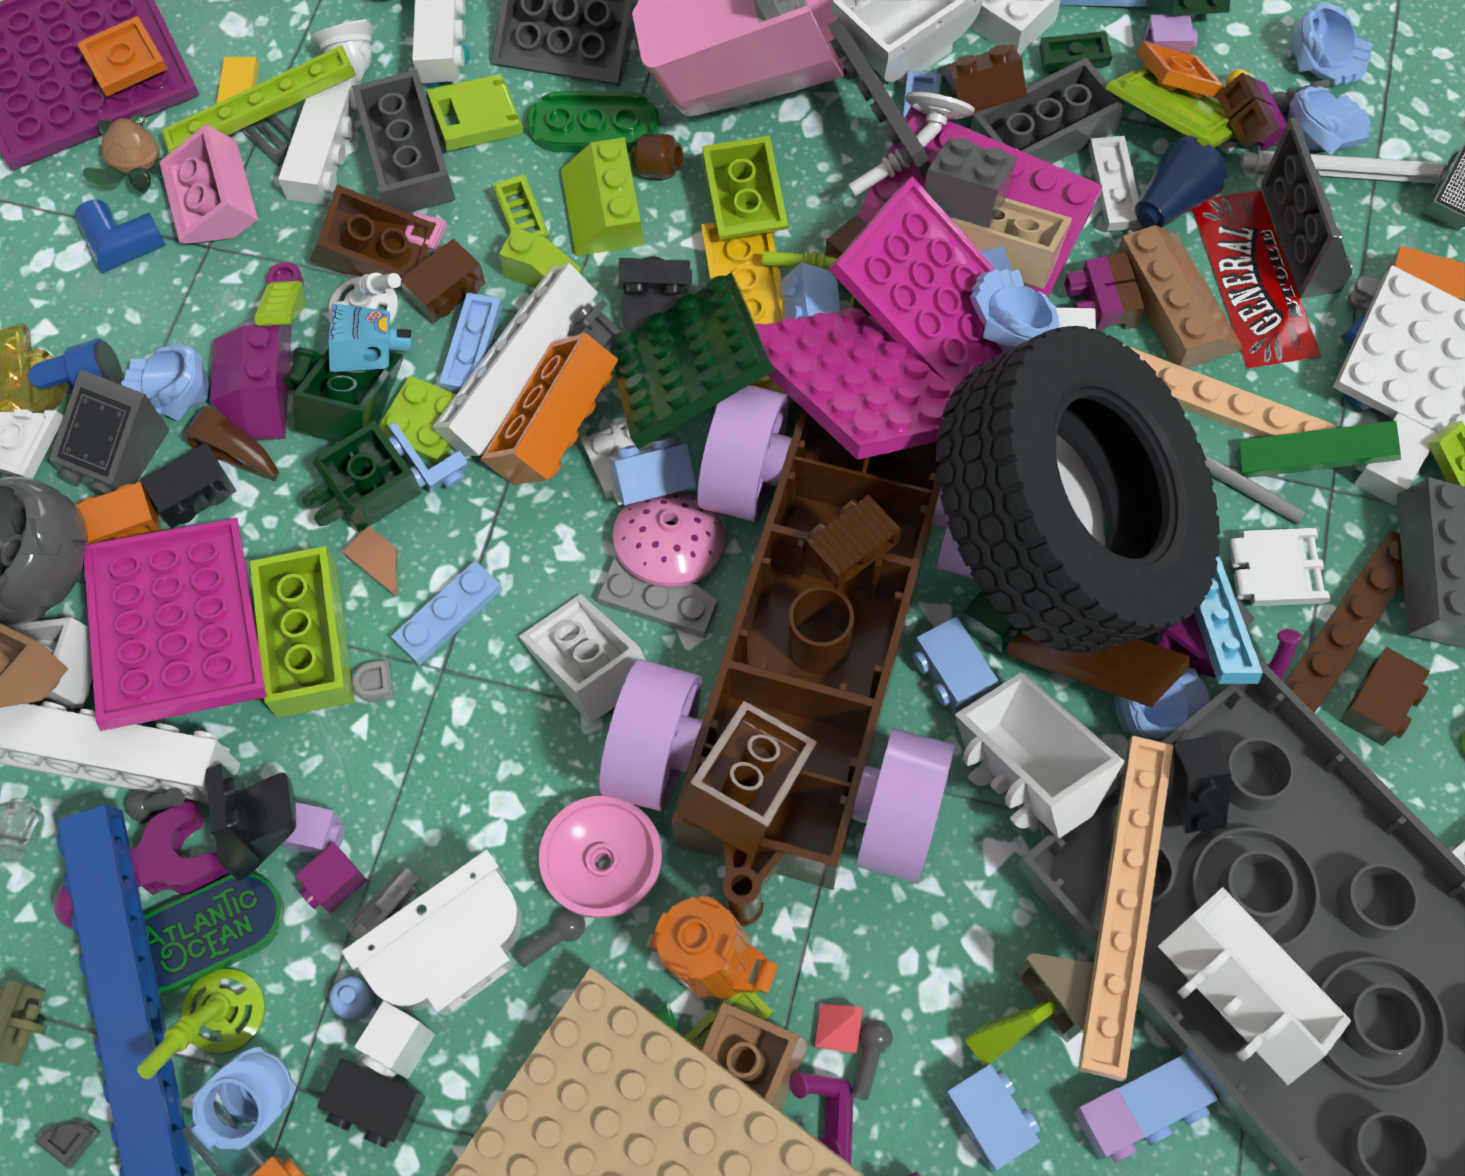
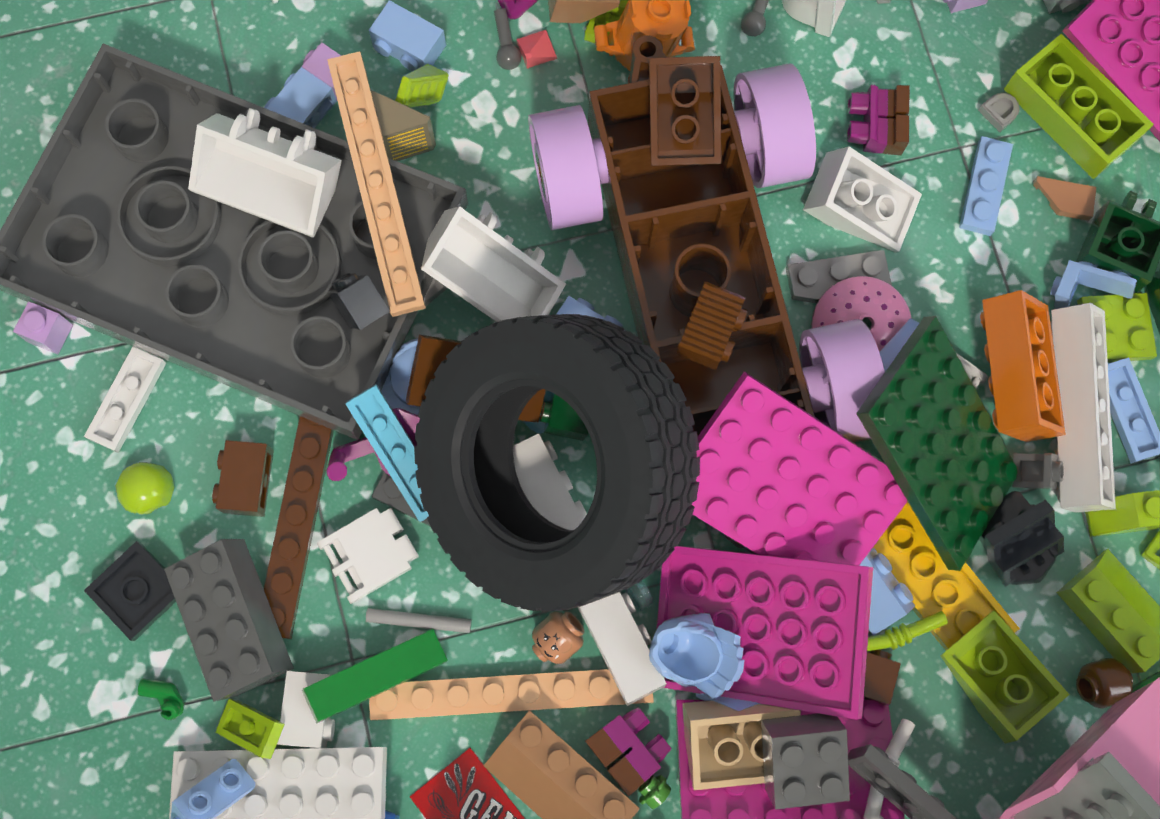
camera: 145 degrees right, 10 degrees up
bright pink dish [539,796,662,918] -> none
none -> bright green plate [638,775,671,809]
none -> magenta hips [847,85,910,156]

